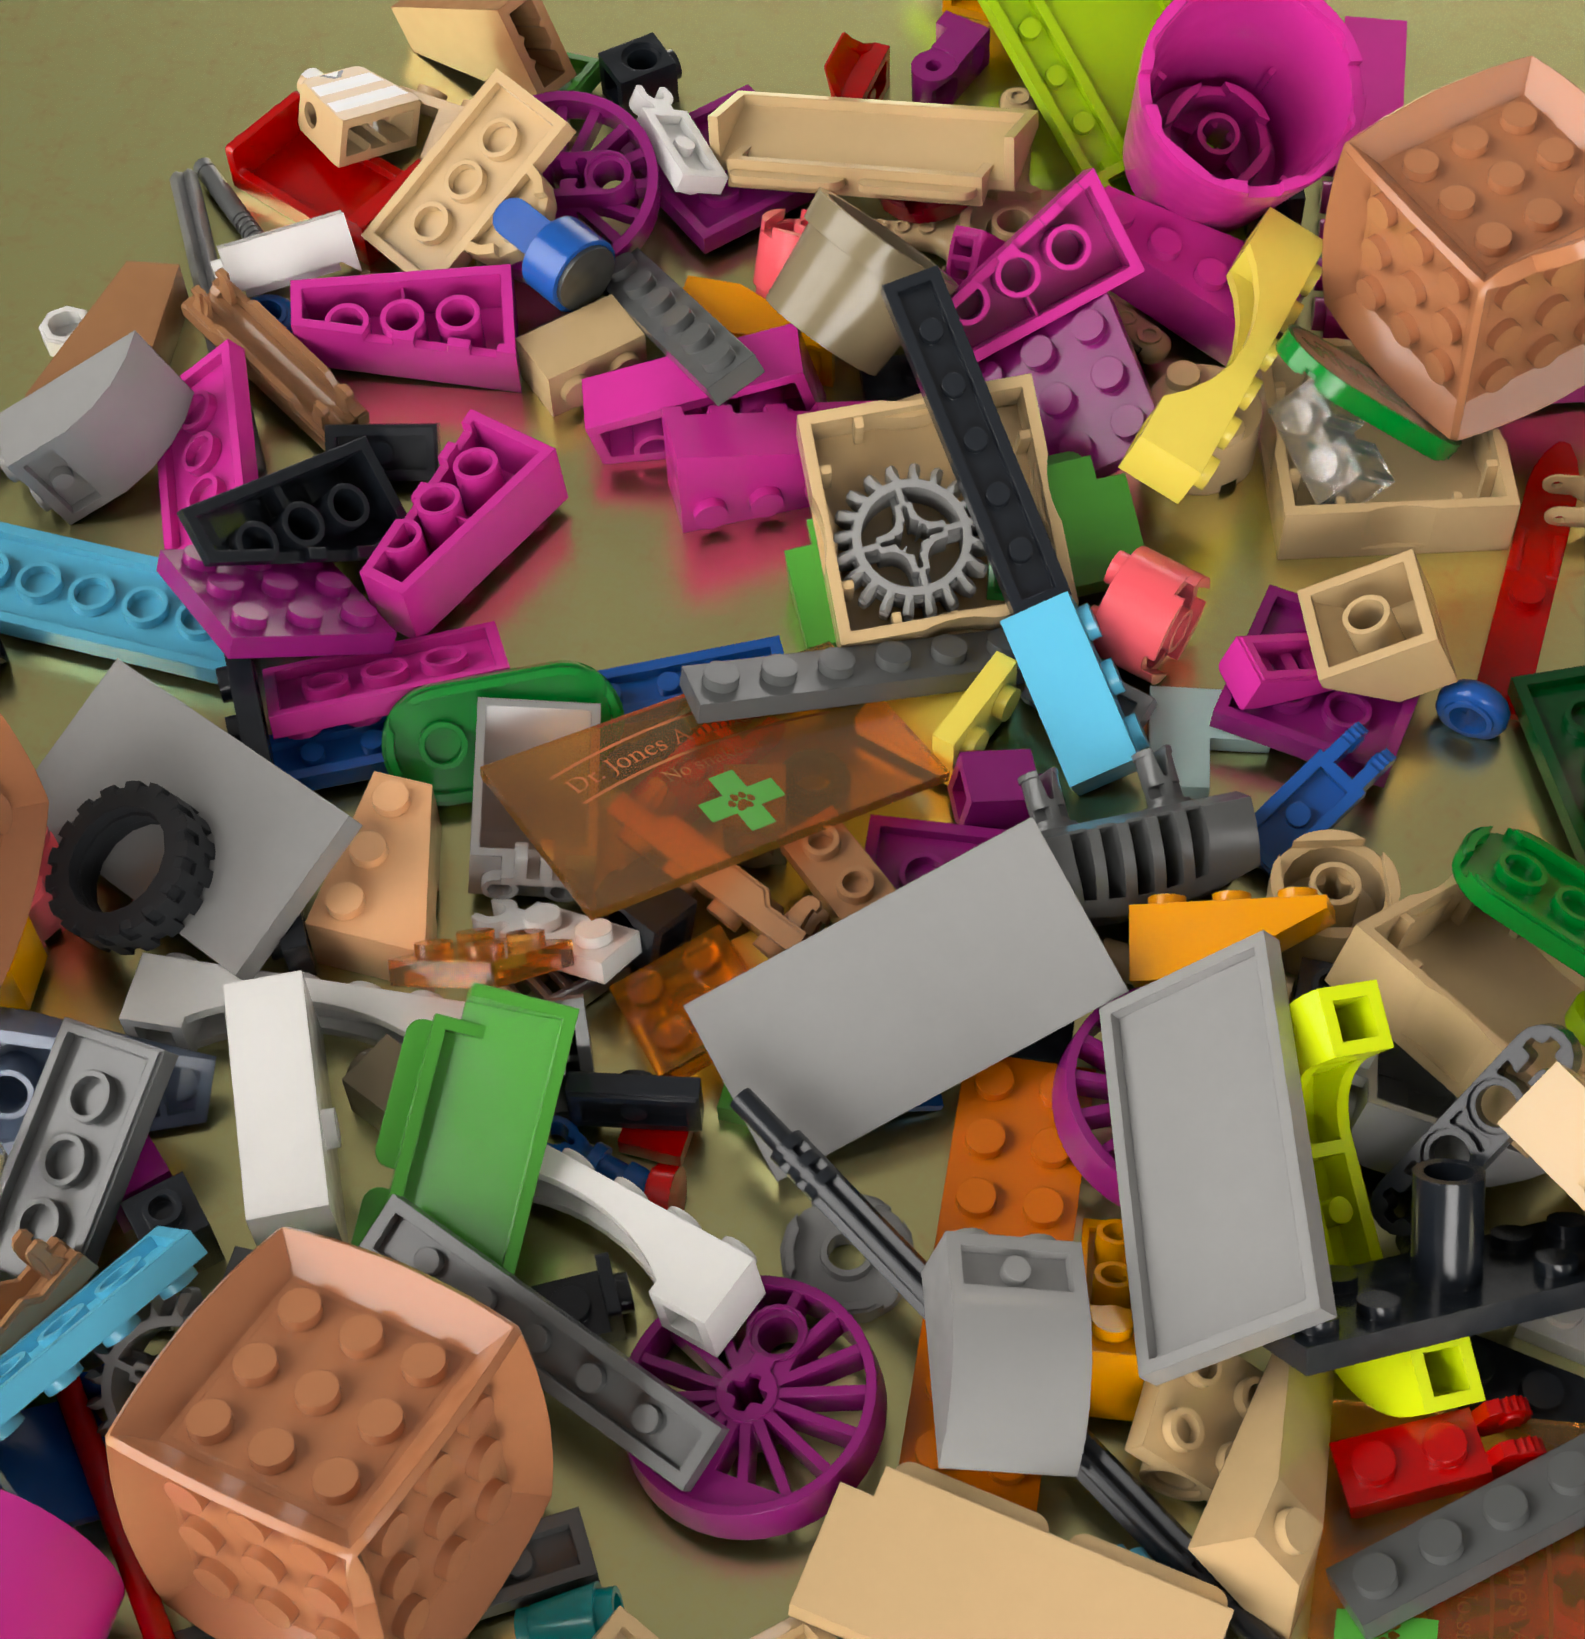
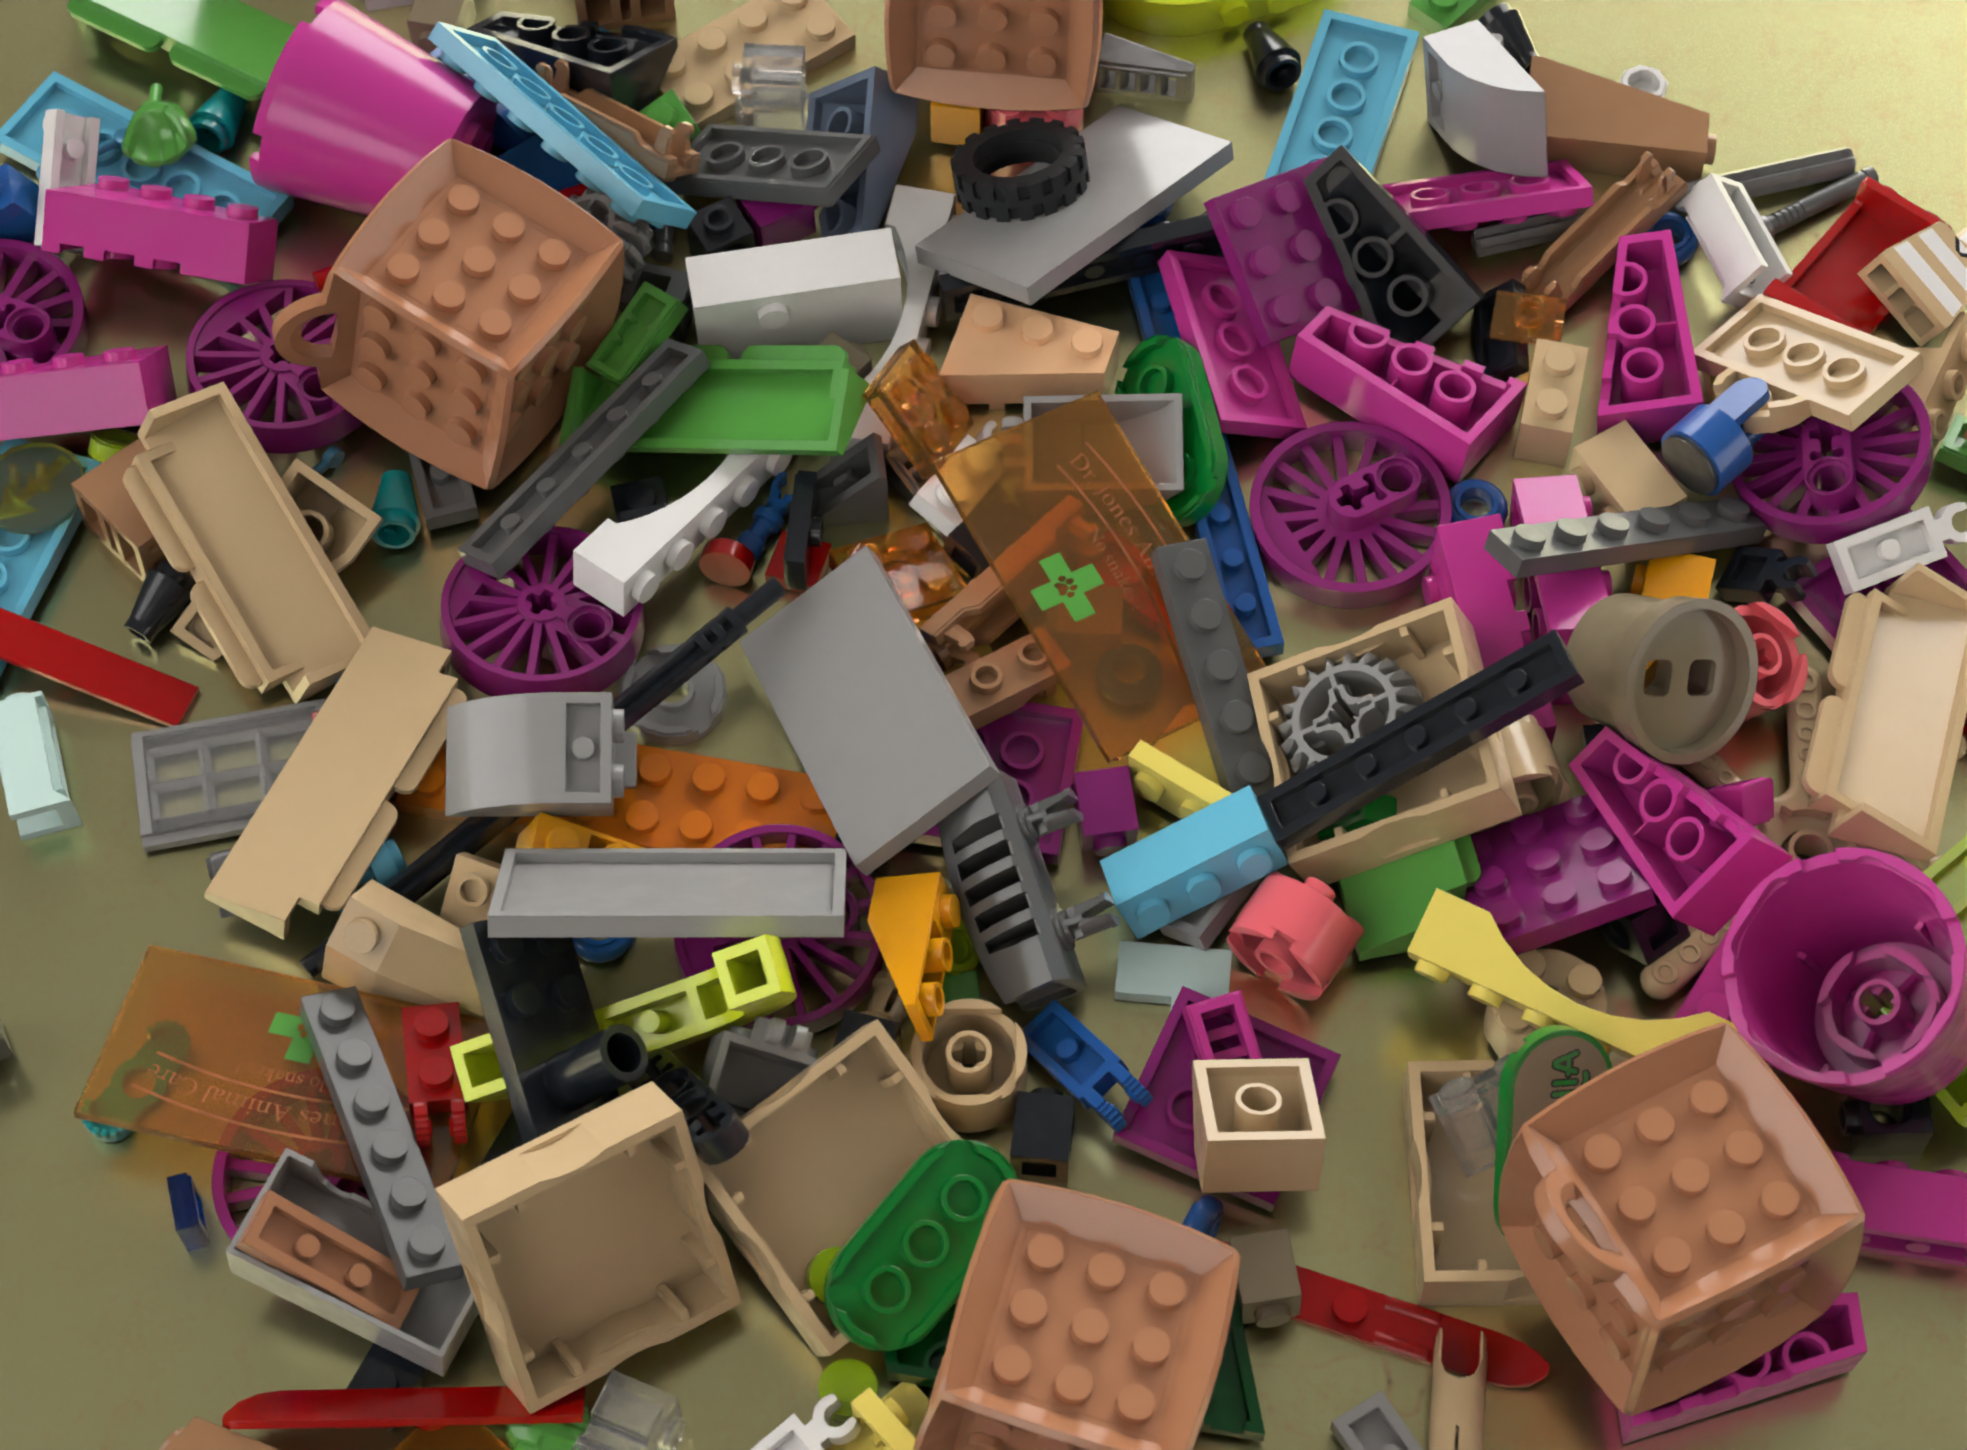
camera: 90 degrees right, 5 degrees up
none -> black brick [1010,1087,1075,1183]
none -> dark tan brick [1229,1228,1302,1328]
none -> magenta piece [1249,421,1452,609]
none -> blue piece [1449,479,1508,525]
none -> clear orange bracket [1490,290,1567,344]
none -> tan brick [1513,338,1589,468]
none -> black plate [1715,546,1818,604]

